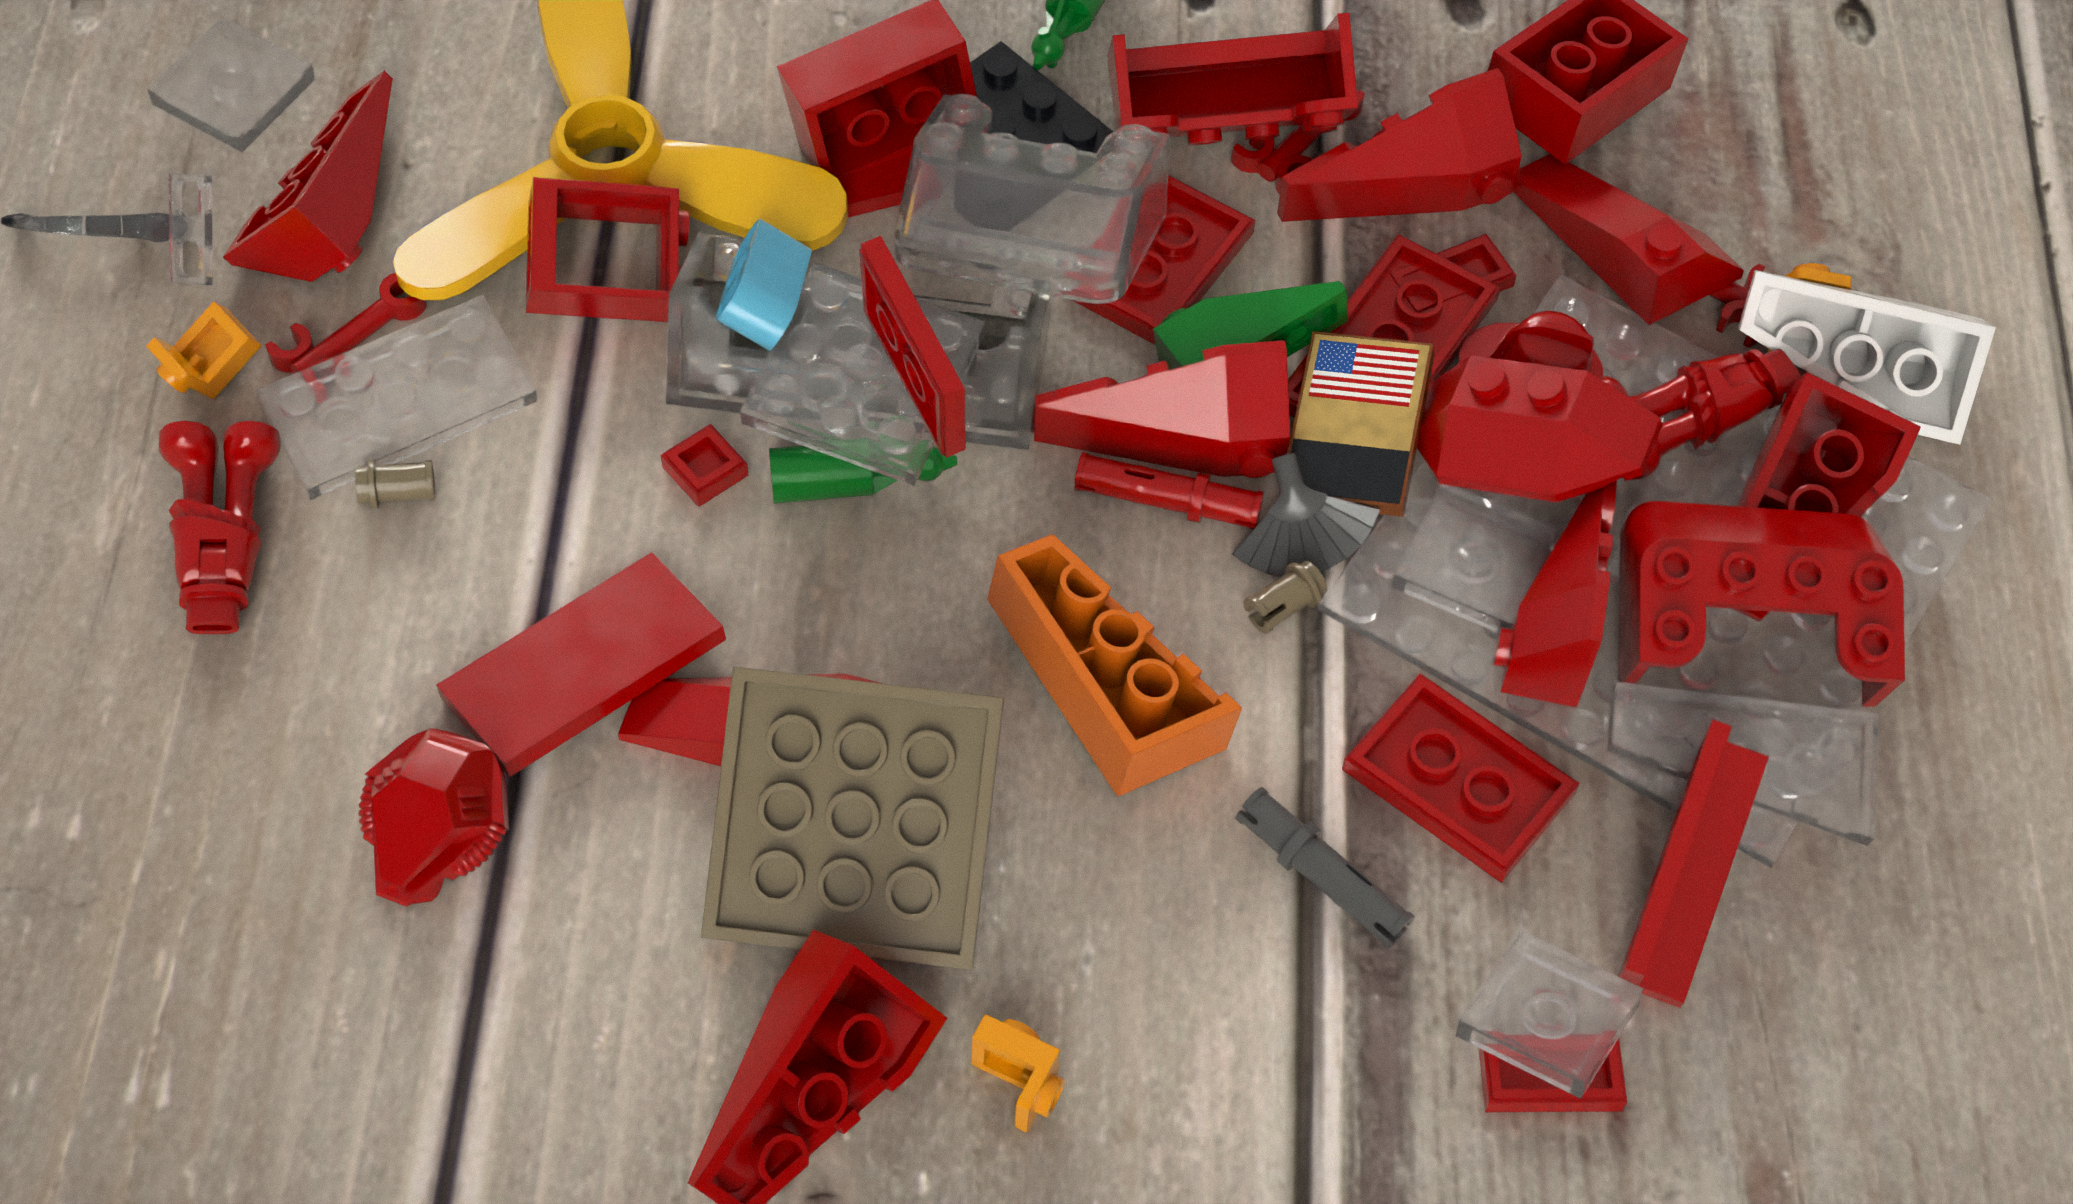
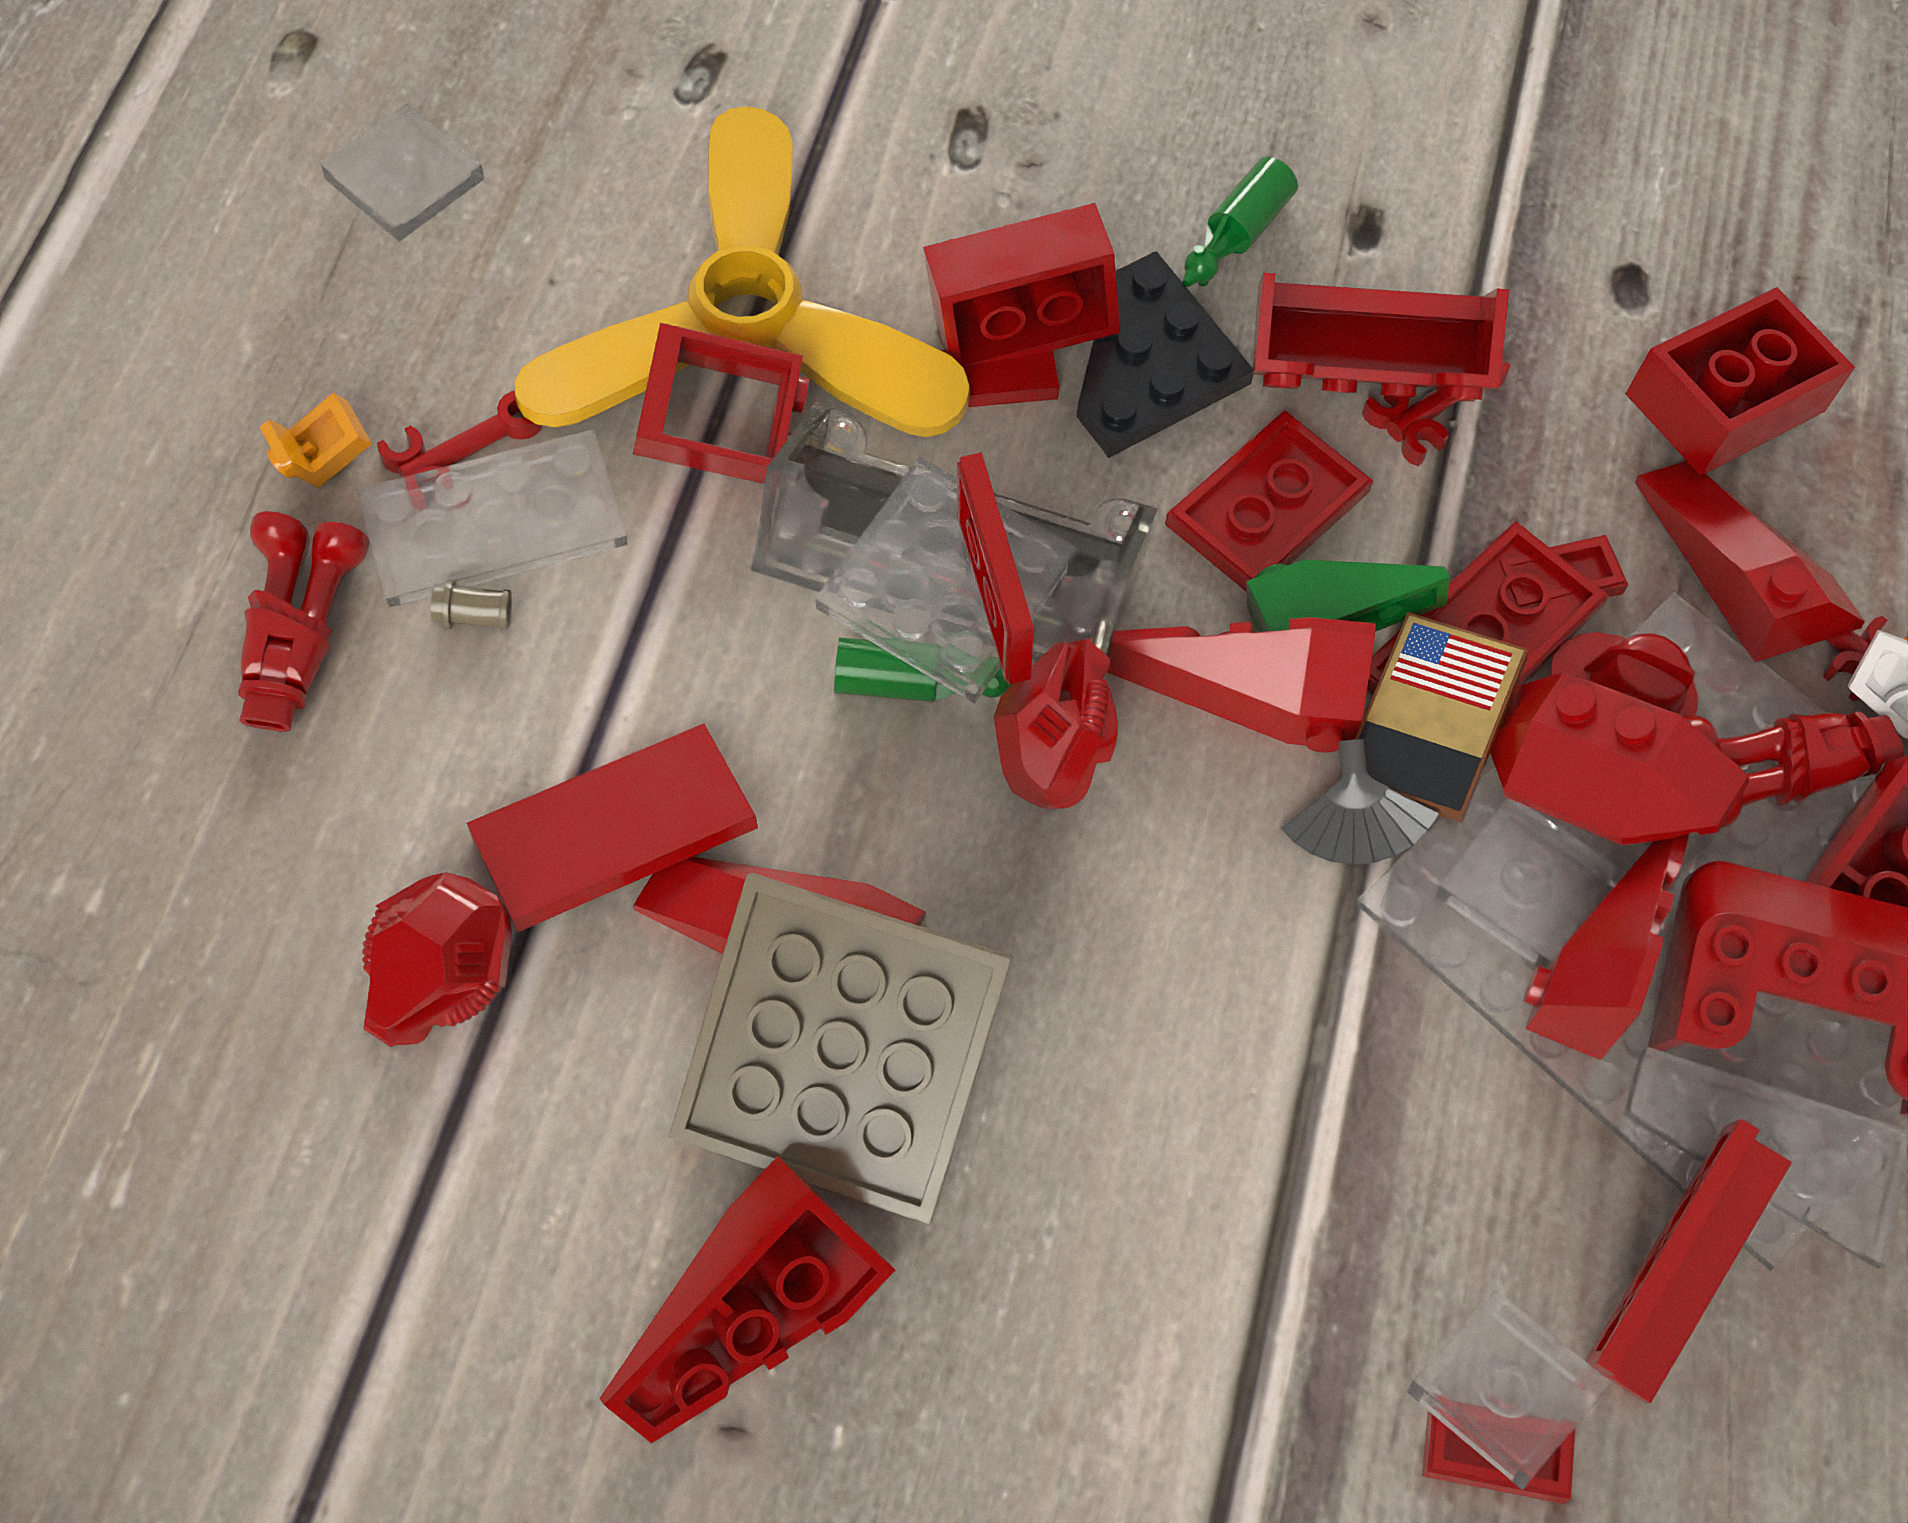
camera: 10 degrees right, 5 degrees up
clear piece [1,173,213,285] -> none
red wedge [223,70,393,282] -> none
red tile [661,424,749,507] -> none
medium azure beam [715,218,812,351] -> none
clear windscreen [894,94,1171,304] -> none
light orange bracket [971,1014,1065,1133] -> none
orange wedge [987,534,1243,797] -> none
red pin [1074,452,1264,530] -> none
dark grey pin [1235,787,1415,949] -> none
dark tan pin [1243,561,1327,634] -> none
red wedge [1277,68,1522,222] -> none
red tile [1342,673,1580,883] -> none
none -> red helmet [993,638,1118,809]

